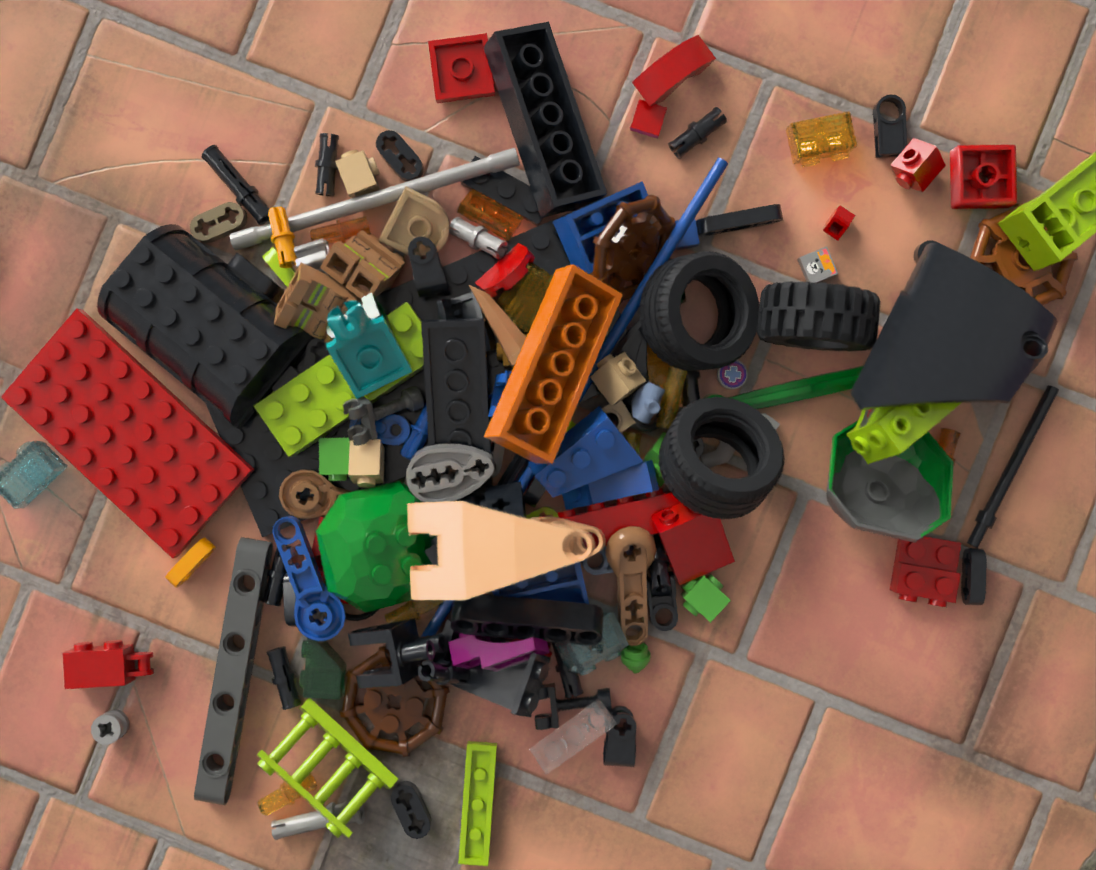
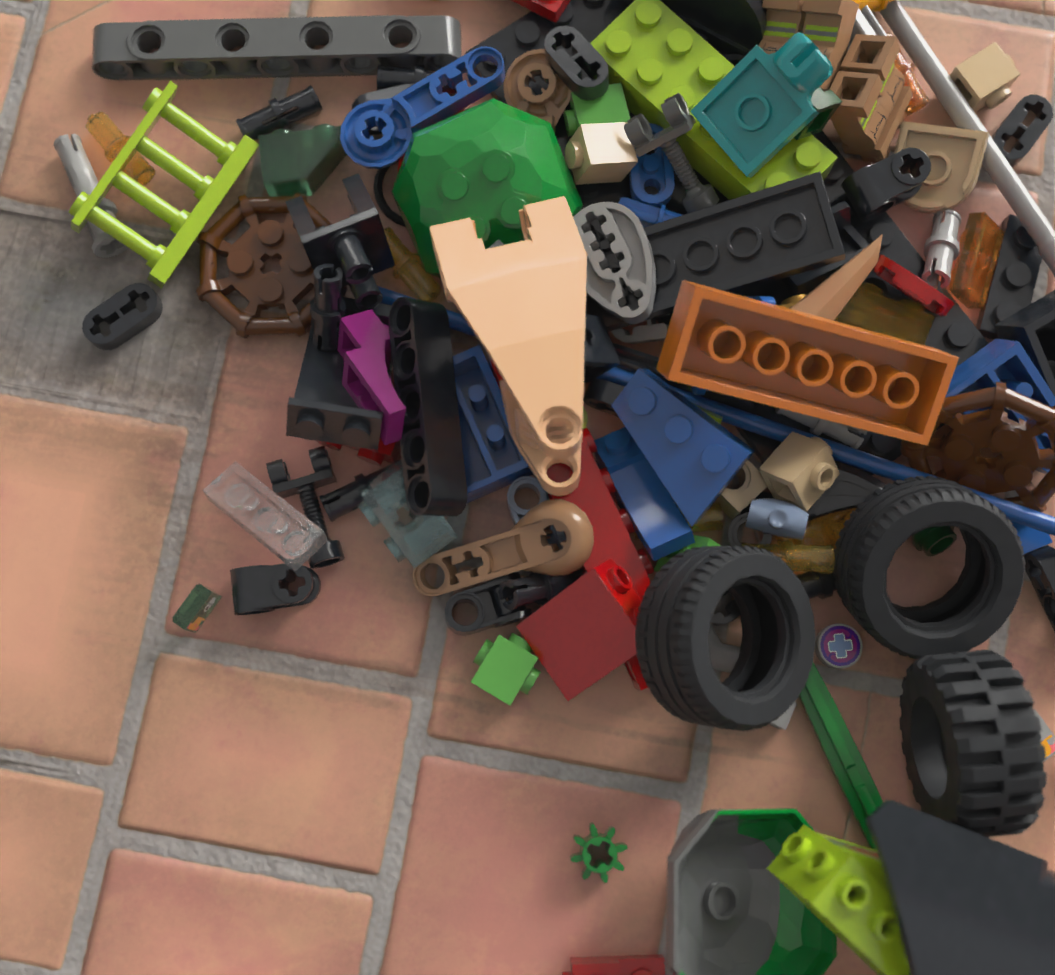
camera: 75 degrees right, 10 degrees down
black pin [315,133,339,197] -> none
lime plate [458,741,497,866] -> none
bright green plate [621,643,651,674] -> none
none -> clear green tile [172,583,222,633]
none -> black beam [544,26,609,100]
none -> green gear [570,822,628,883]

